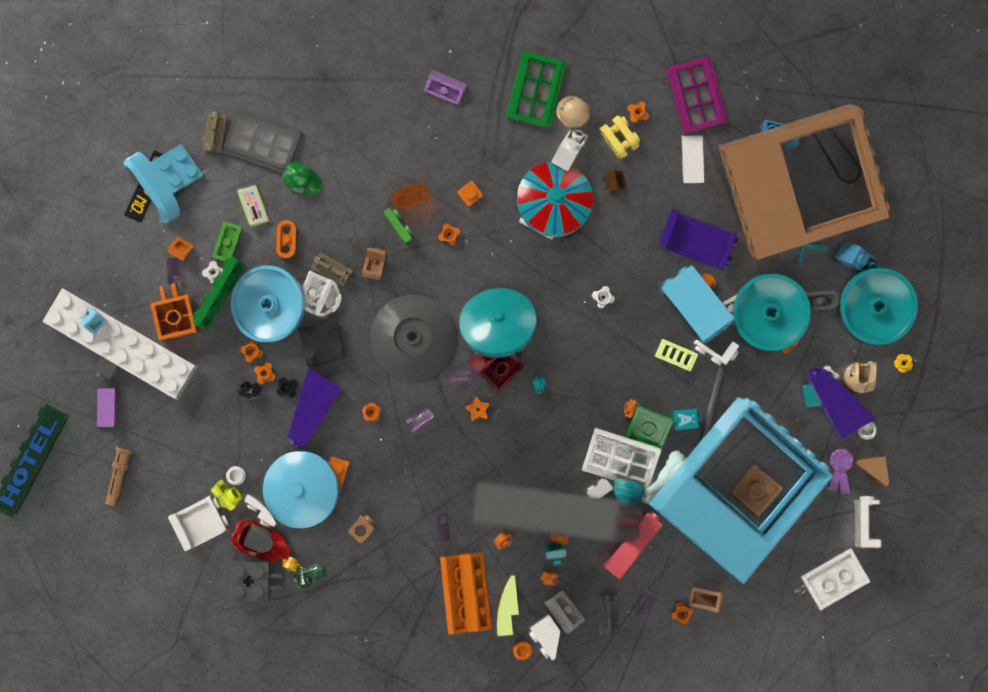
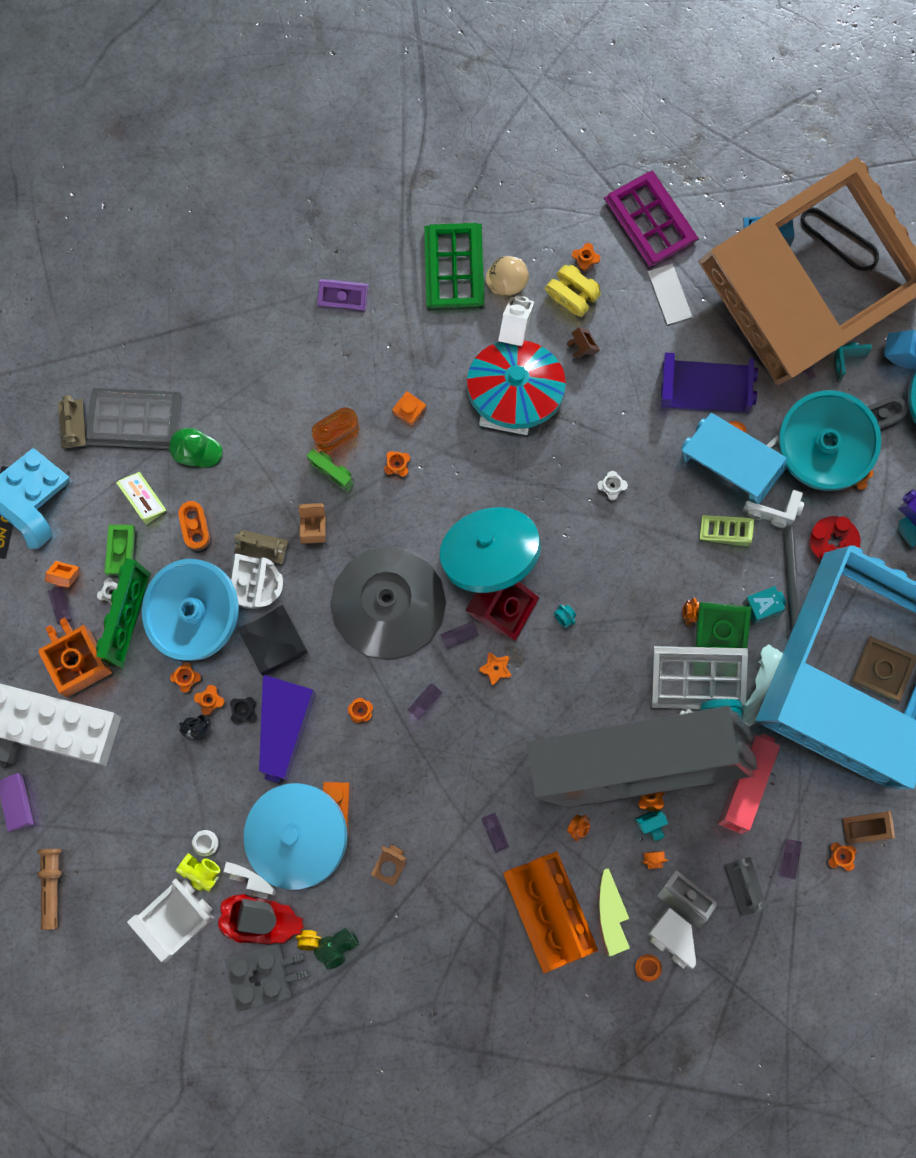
camera: 10 degrees left, 10 degrees down
none -> red plate [808,516,861,562]

